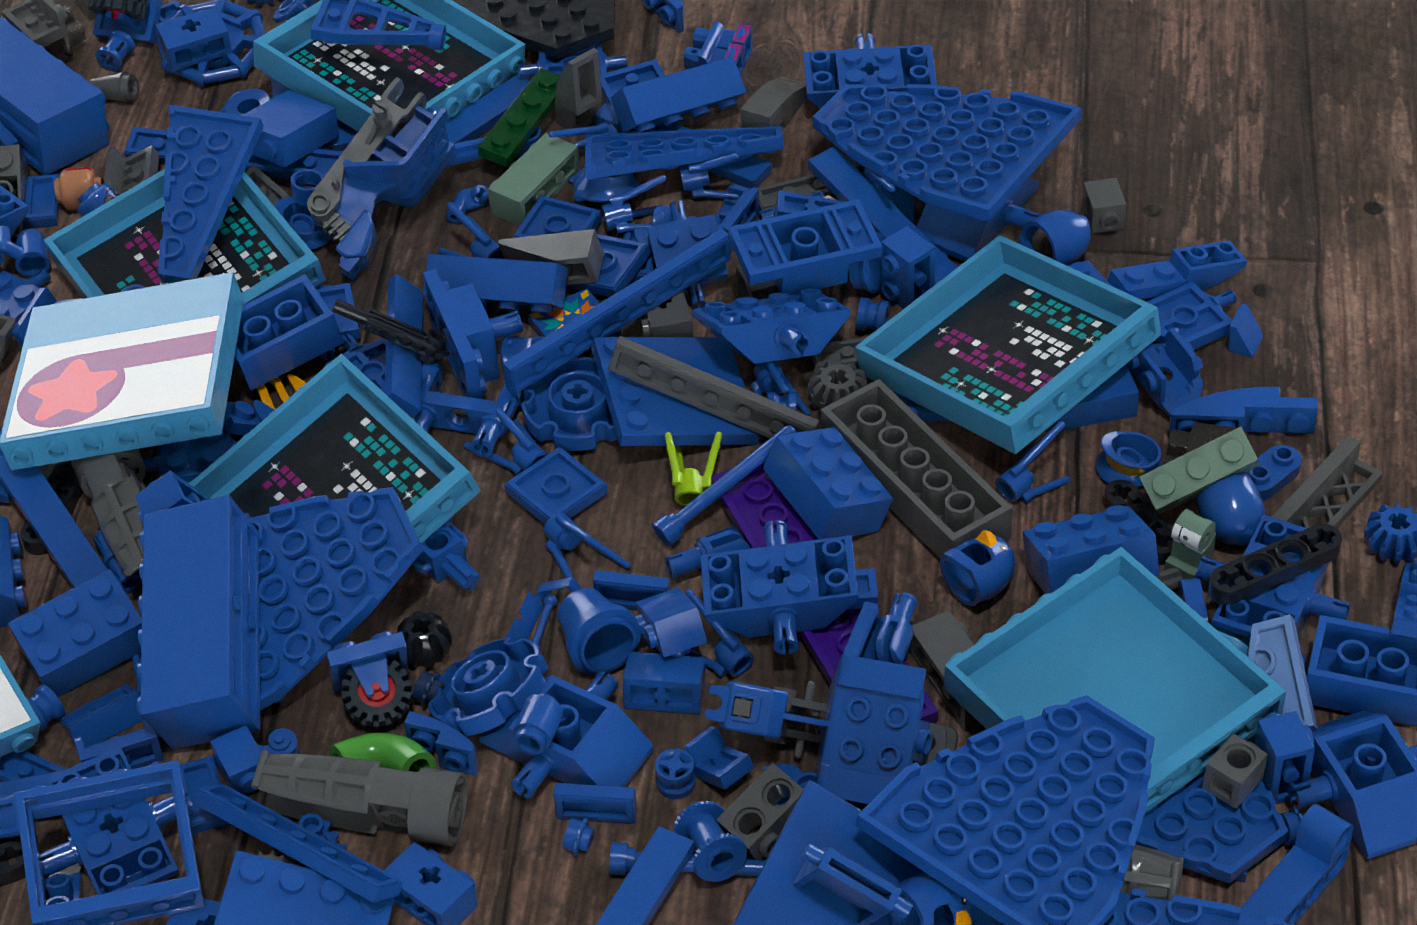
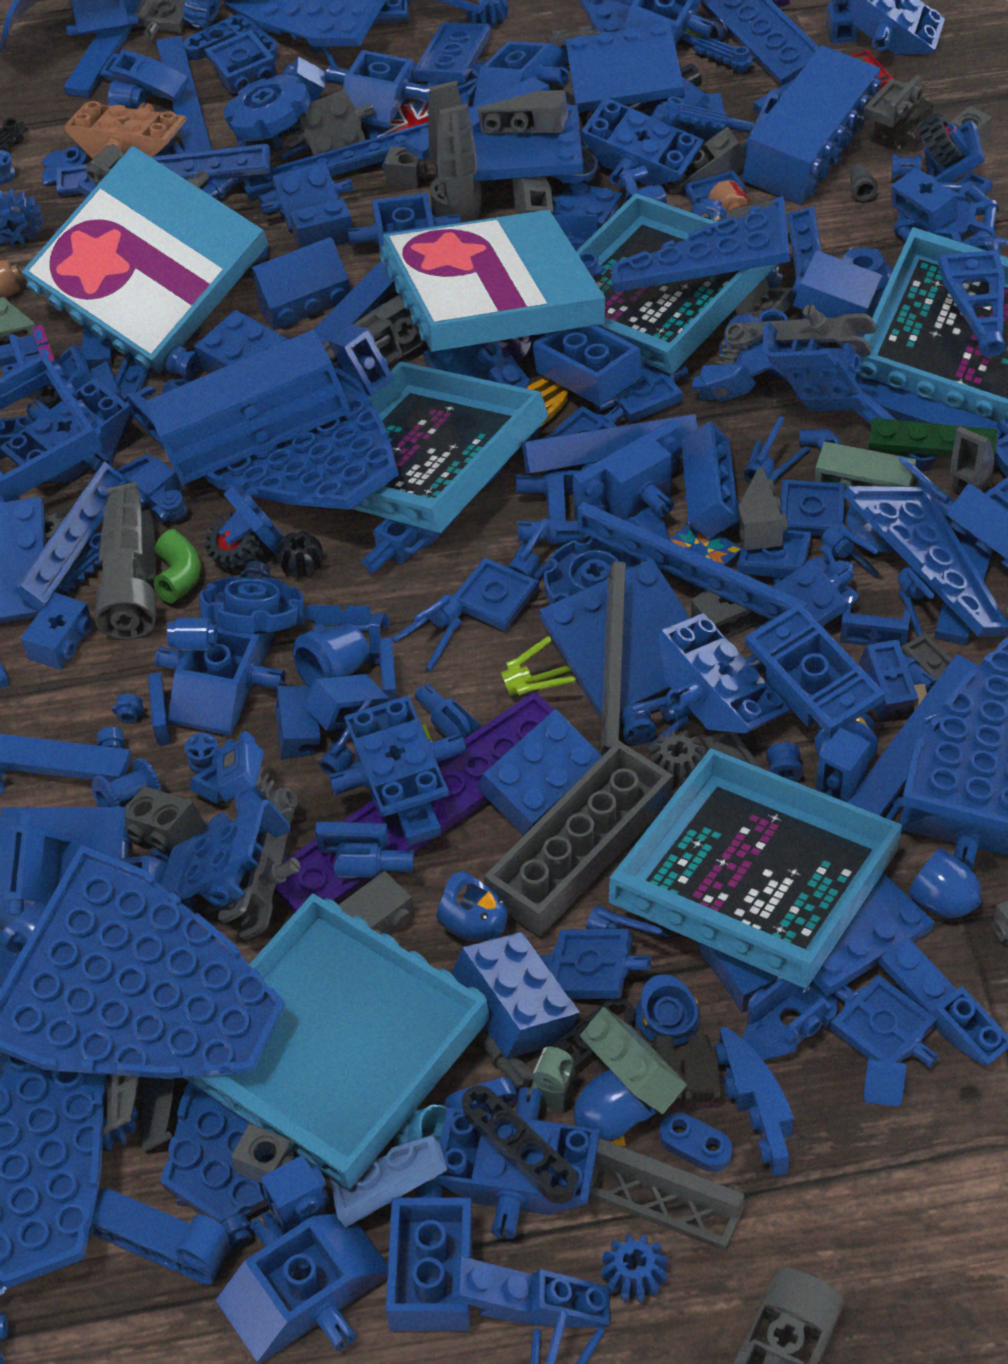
camera: 75 degrees right, 5 degrees up
black piece [331,299,451,364] -> none
blue slope [404,711,479,775] -> none
blue piece [651,425,796,547] -> none
none -> blue plate [539,929,652,999]

